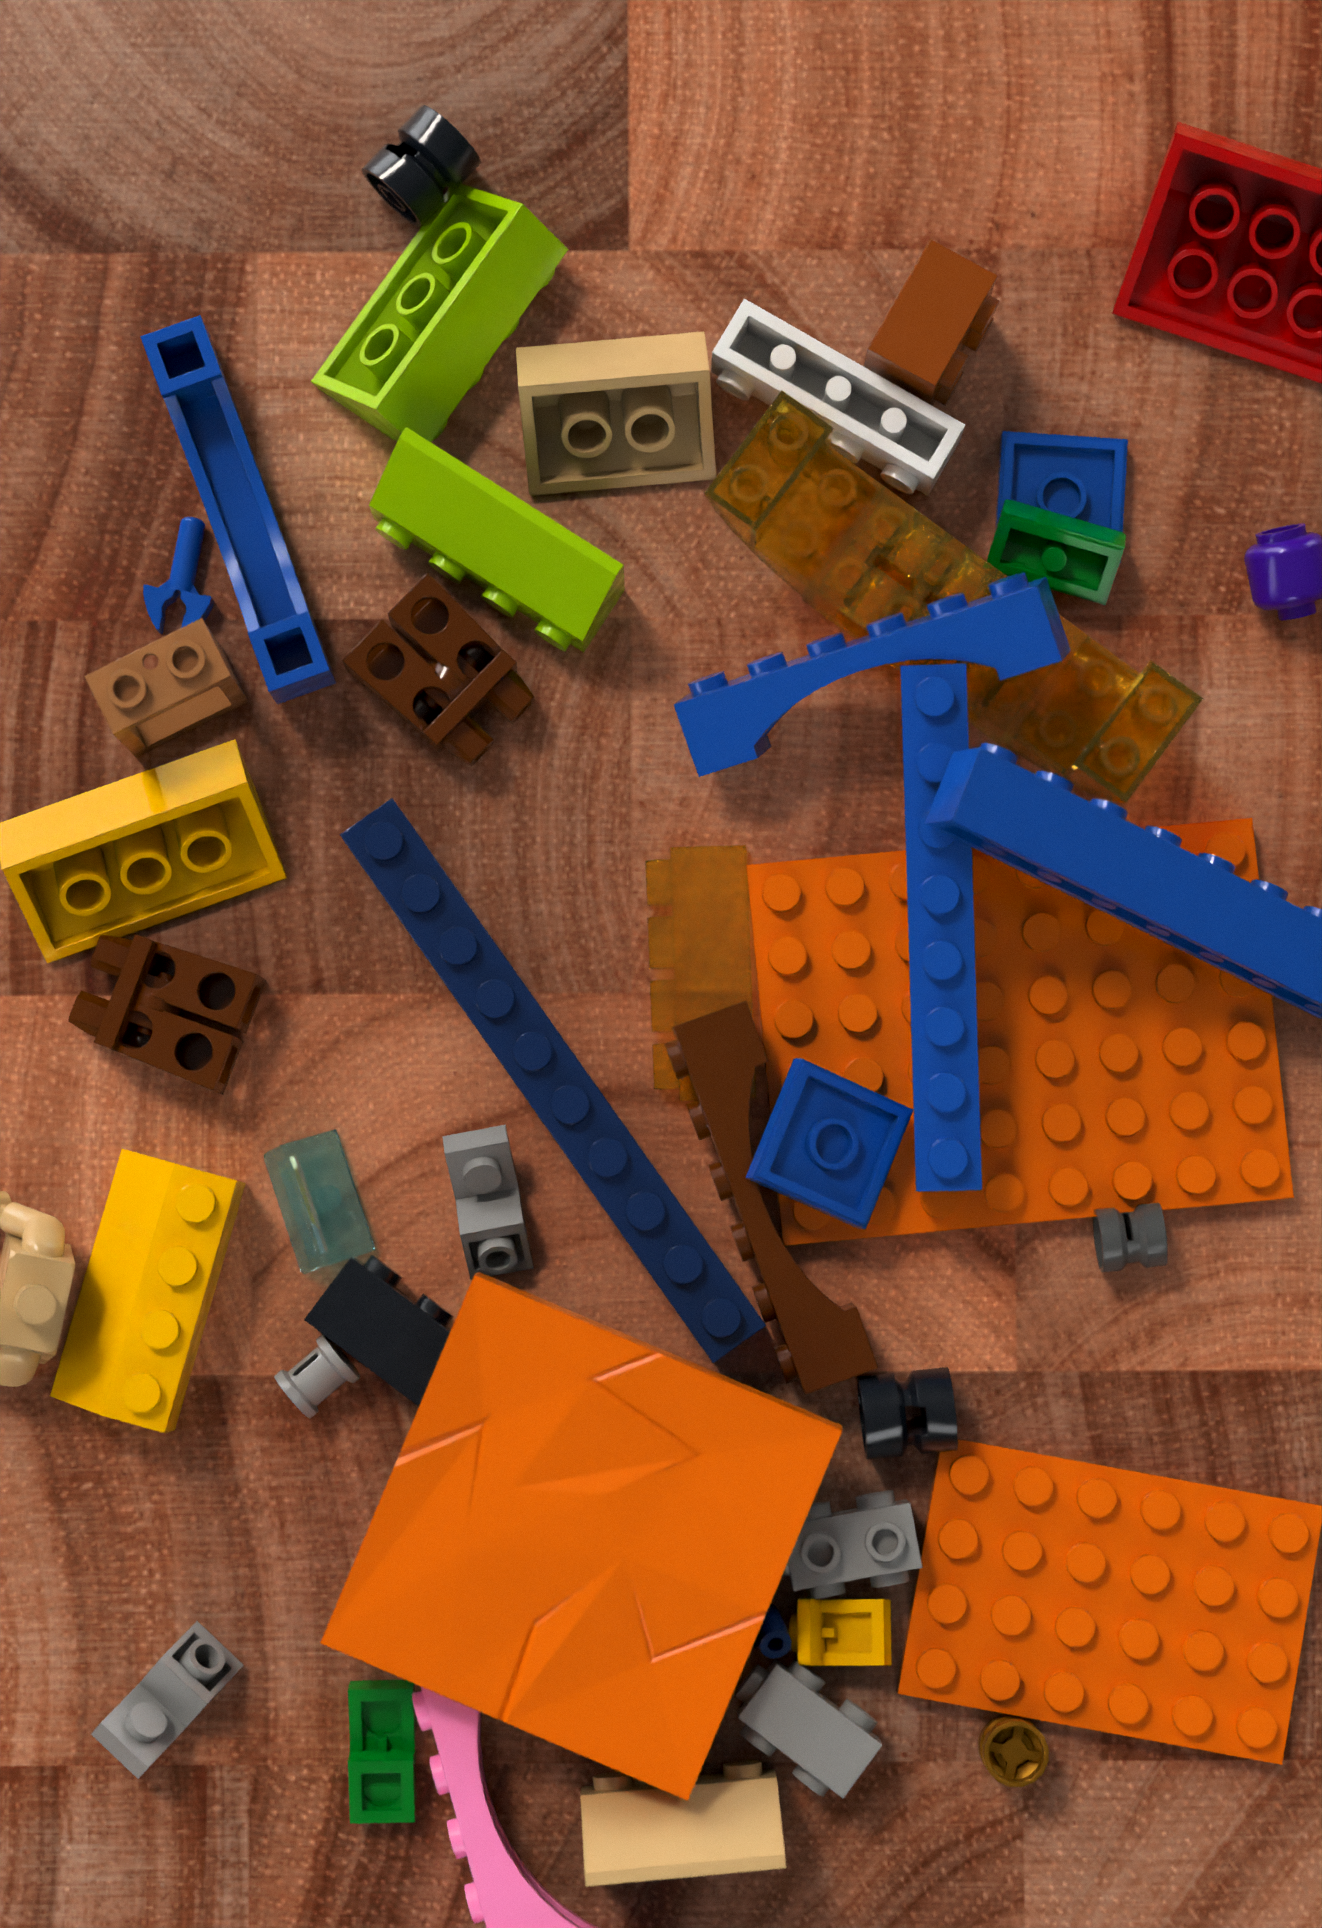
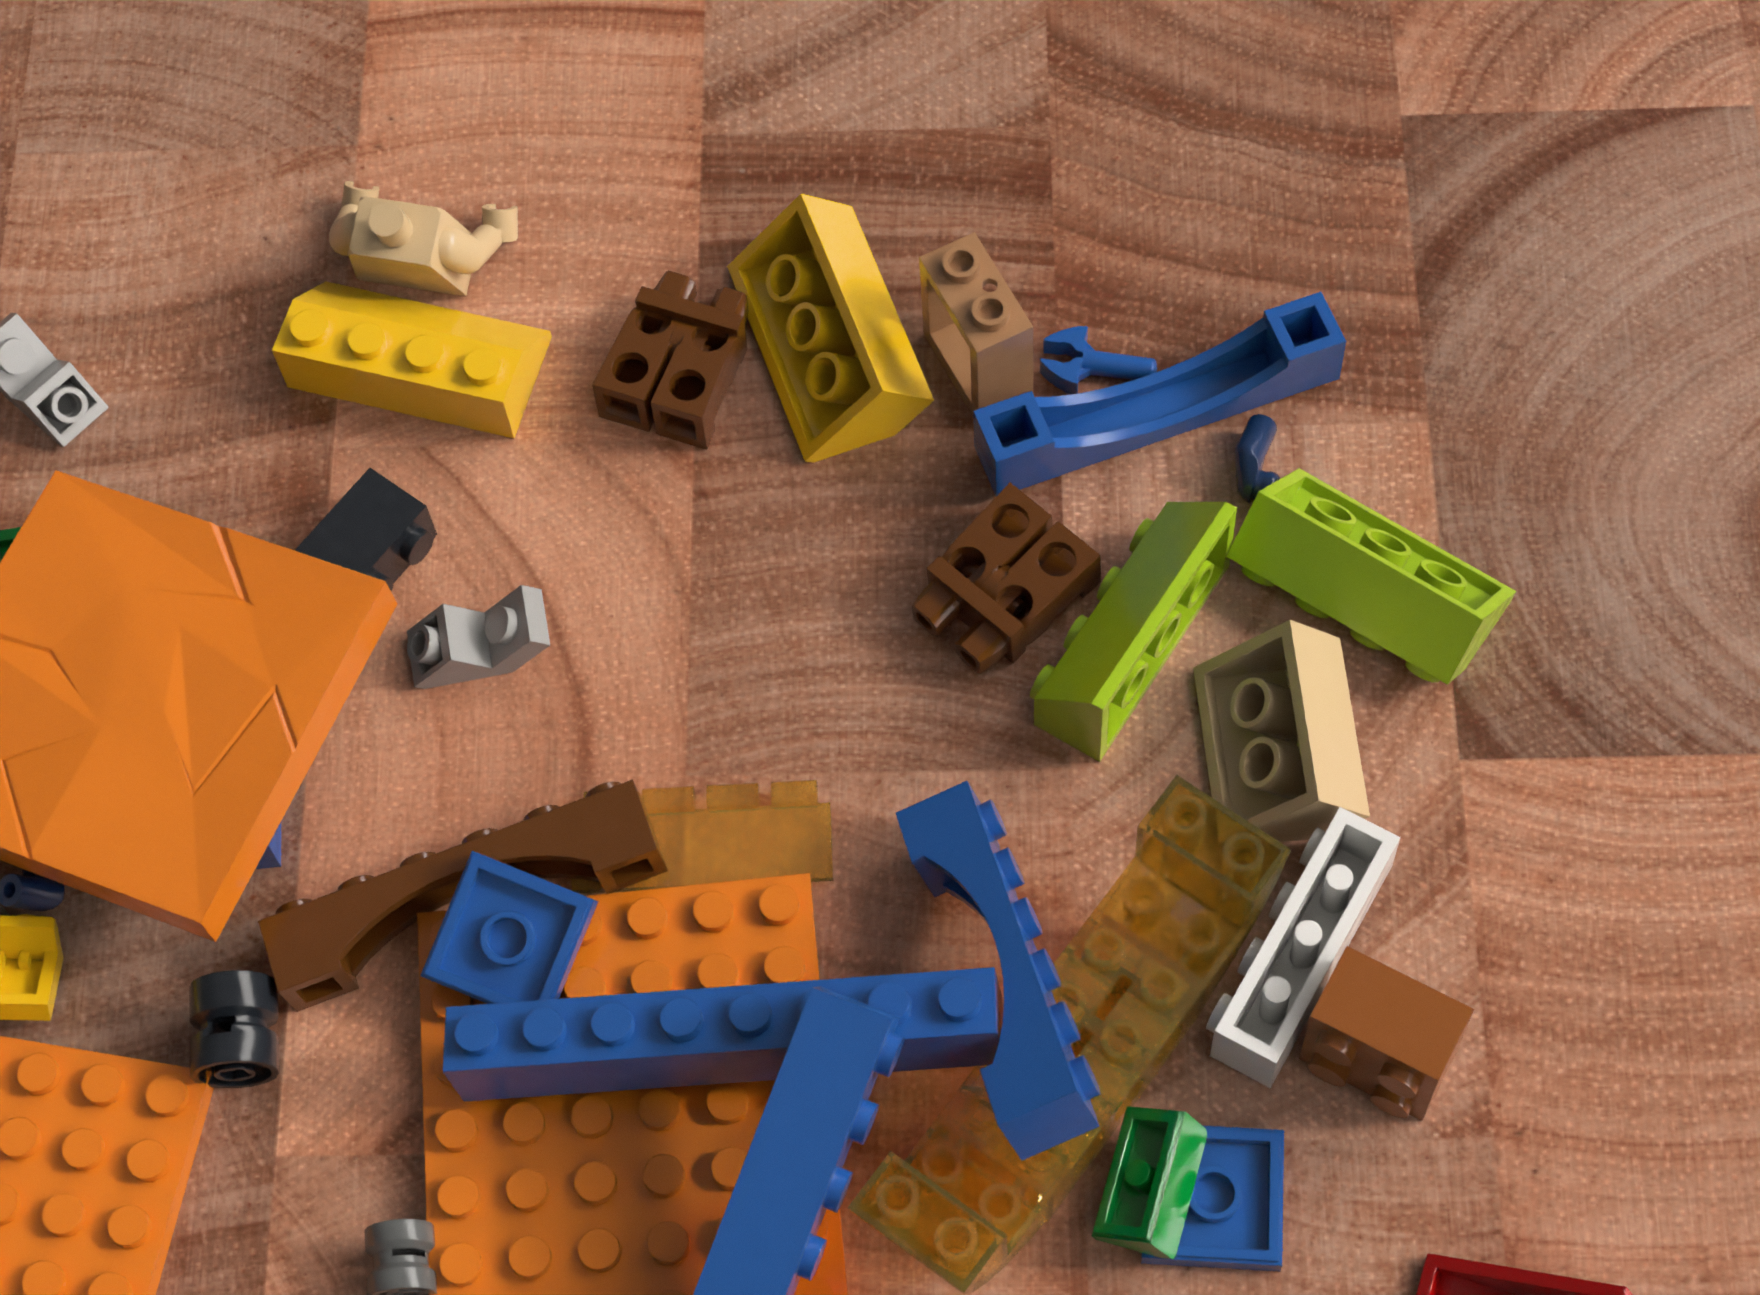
camera: 95 degrees right, 20 degrees down
clear light blue slope [264,1129,376,1274] -> none
light grey bush [274,1334,361,1419] -> none
dark blue brick [340,798,766,1363] -> none
black wheel [362,105,481,227] -> none
light grey brick [782,1490,922,1599] -> none
none -> dark blue arm [1234,414,1280,504]

